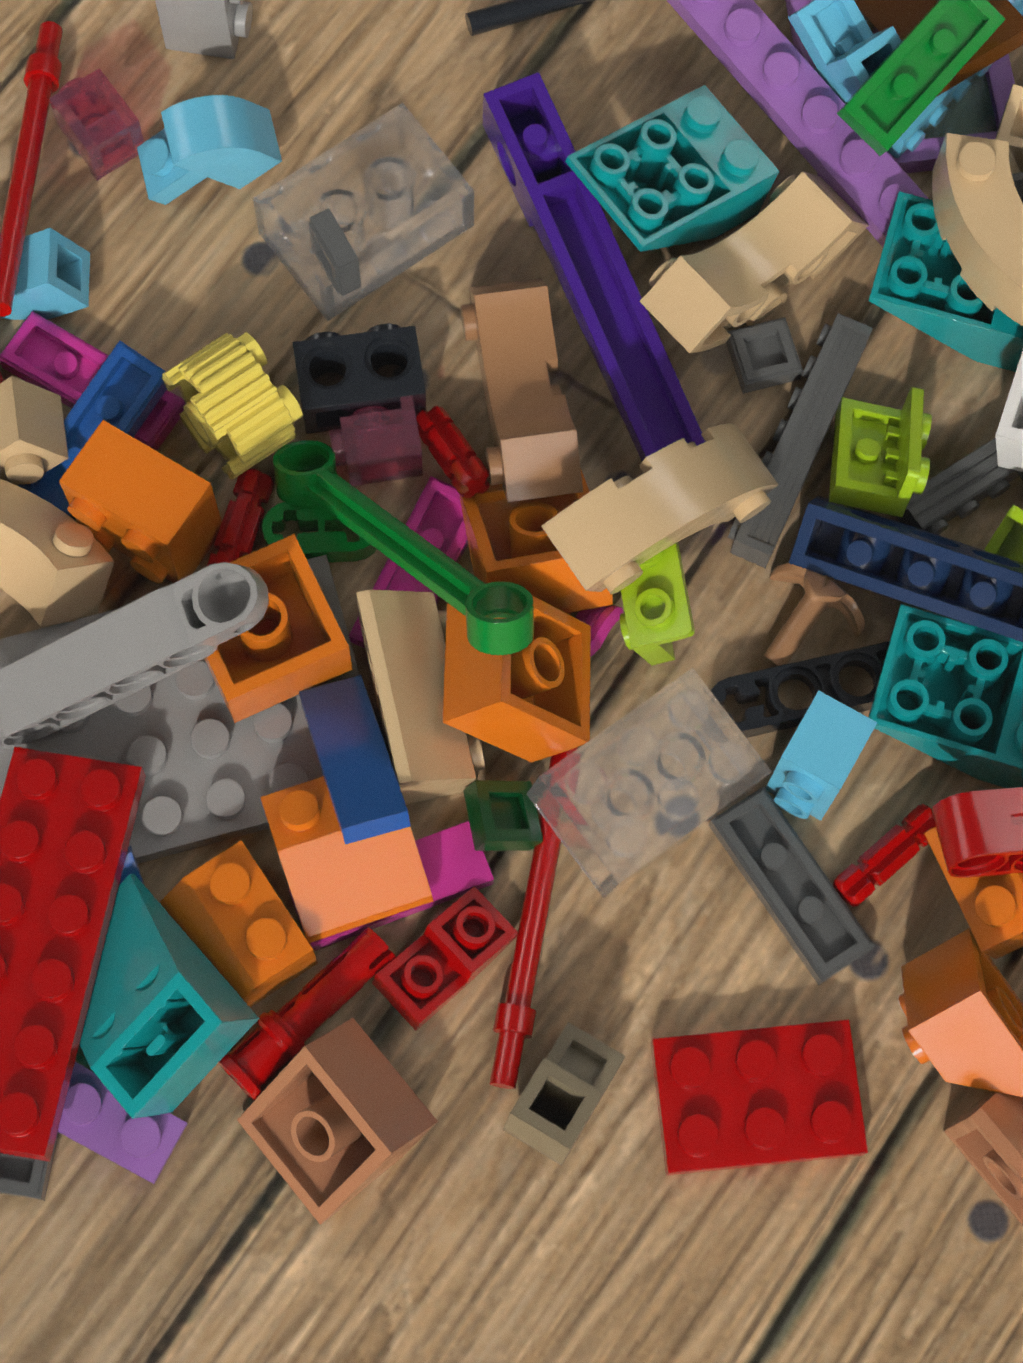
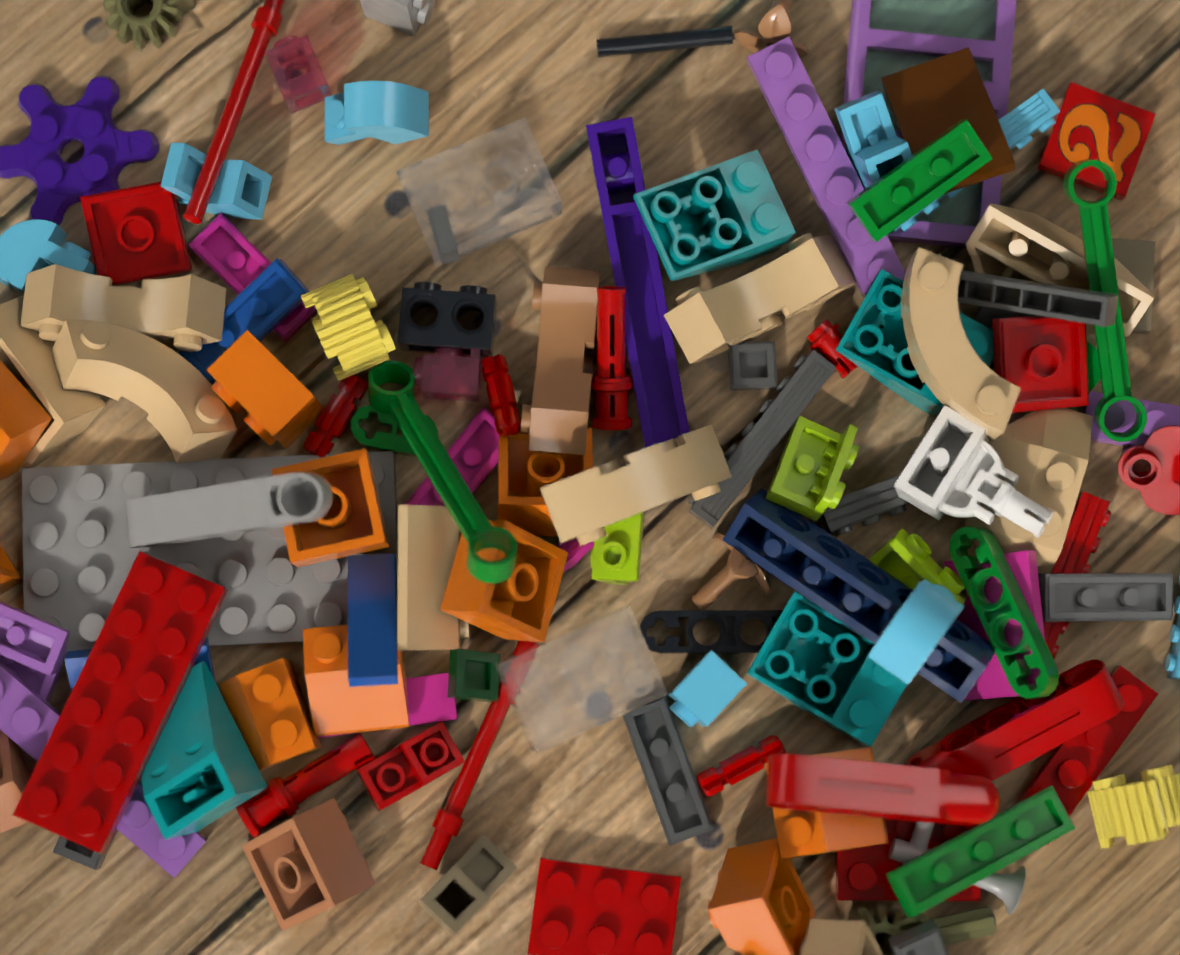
camera: 15 degrees right, 10 degrees up
none -> red pin [590,286,632,430]
none -> red pin [807,319,858,379]

